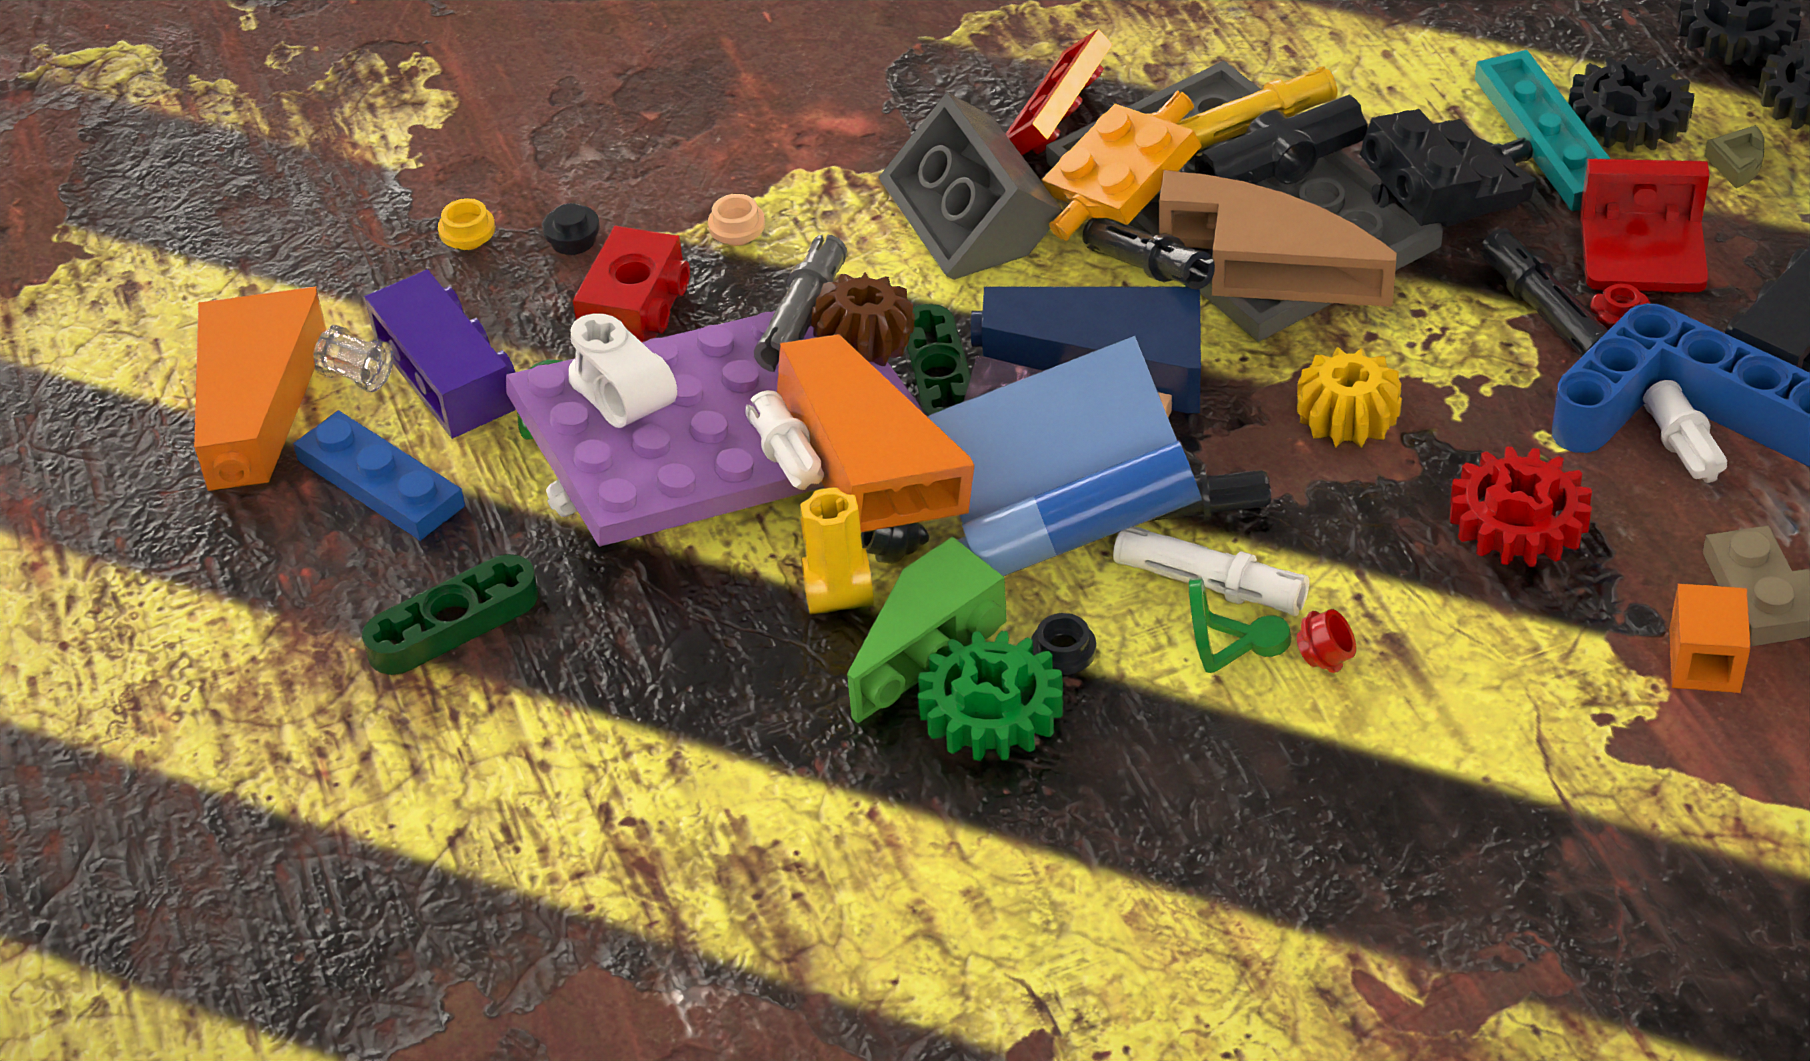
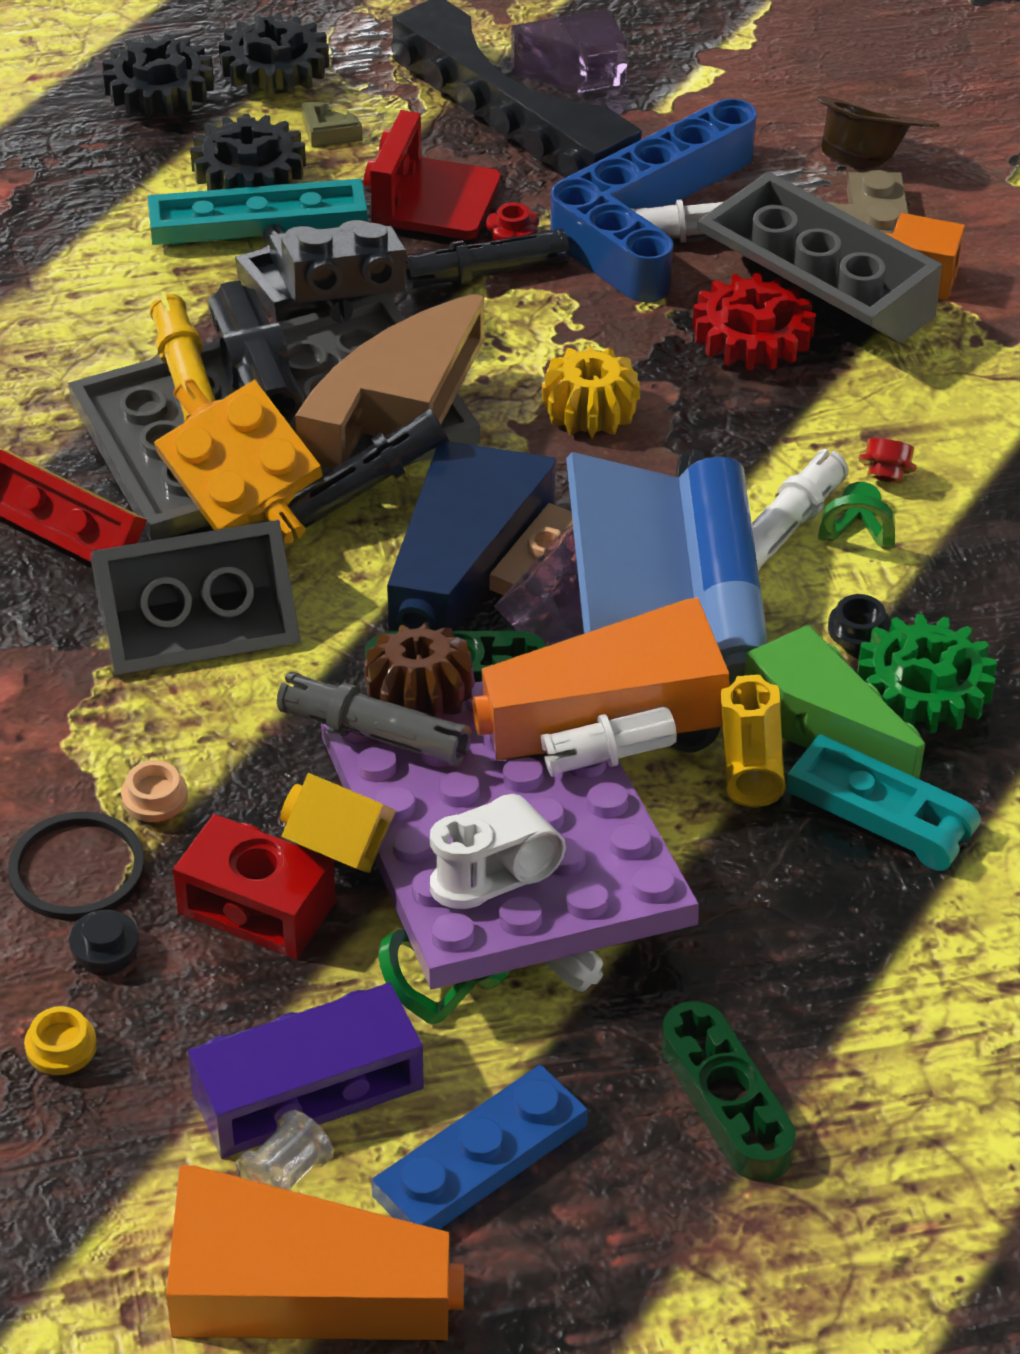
camera: 85 degrees left, 0 degrees up
none -> black piece [8,811,145,920]
none -> yellow slope [280,773,396,873]
none -> dark grey slope [697,171,942,343]
none -> teal plate [786,734,981,871]

